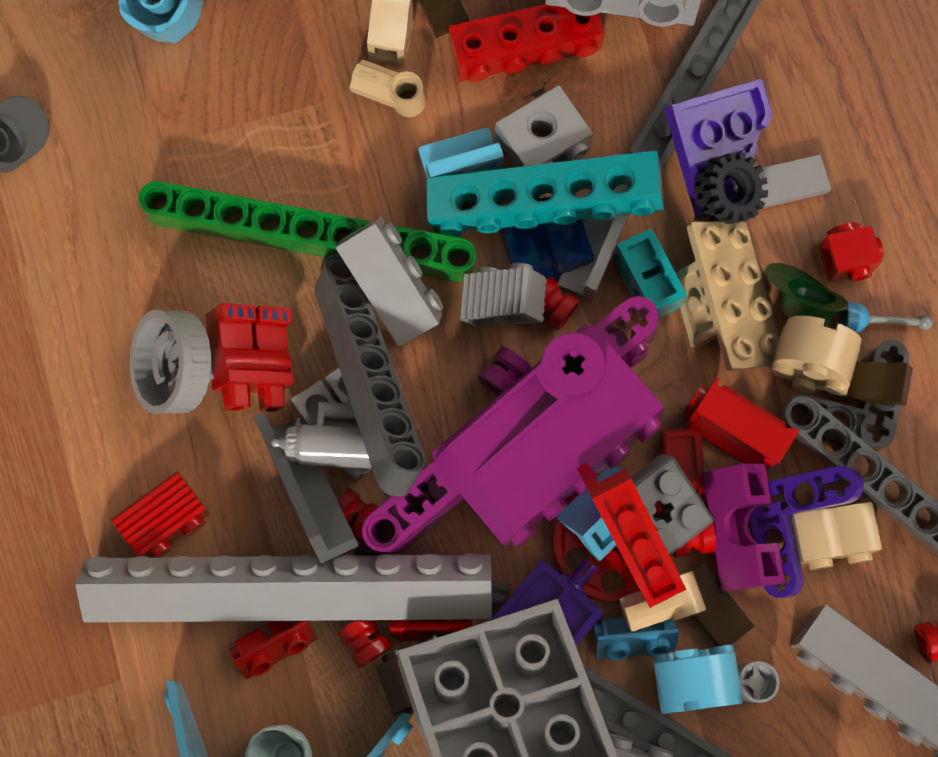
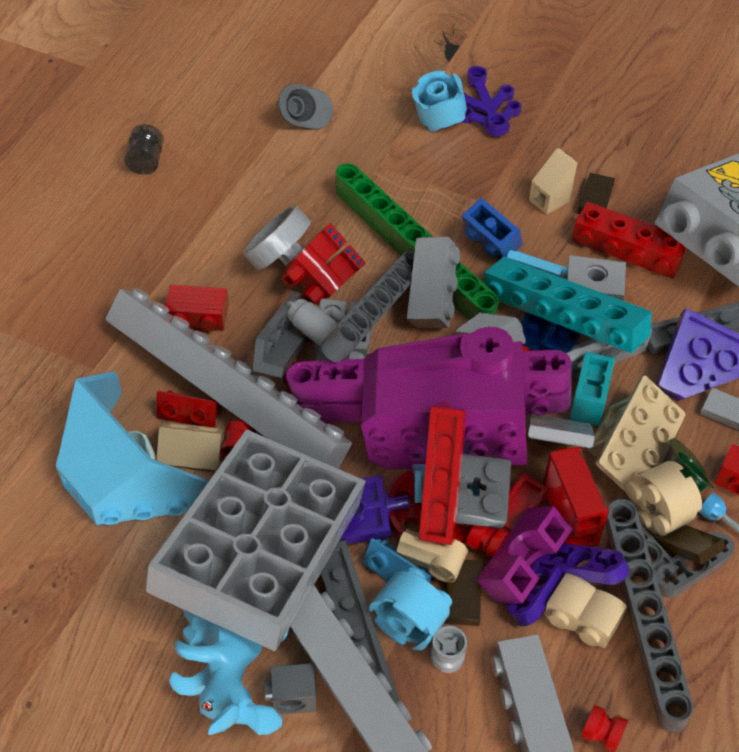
camera: 45 degrees right, 25 degrees down
tan piece [349,59,426,118] -> none
black tyre [693,152,768,224] -> none
none -> tan panel [156,422,226,470]
none -> blue brick [462,197,523,260]
none -> light grey tile [528,414,595,448]

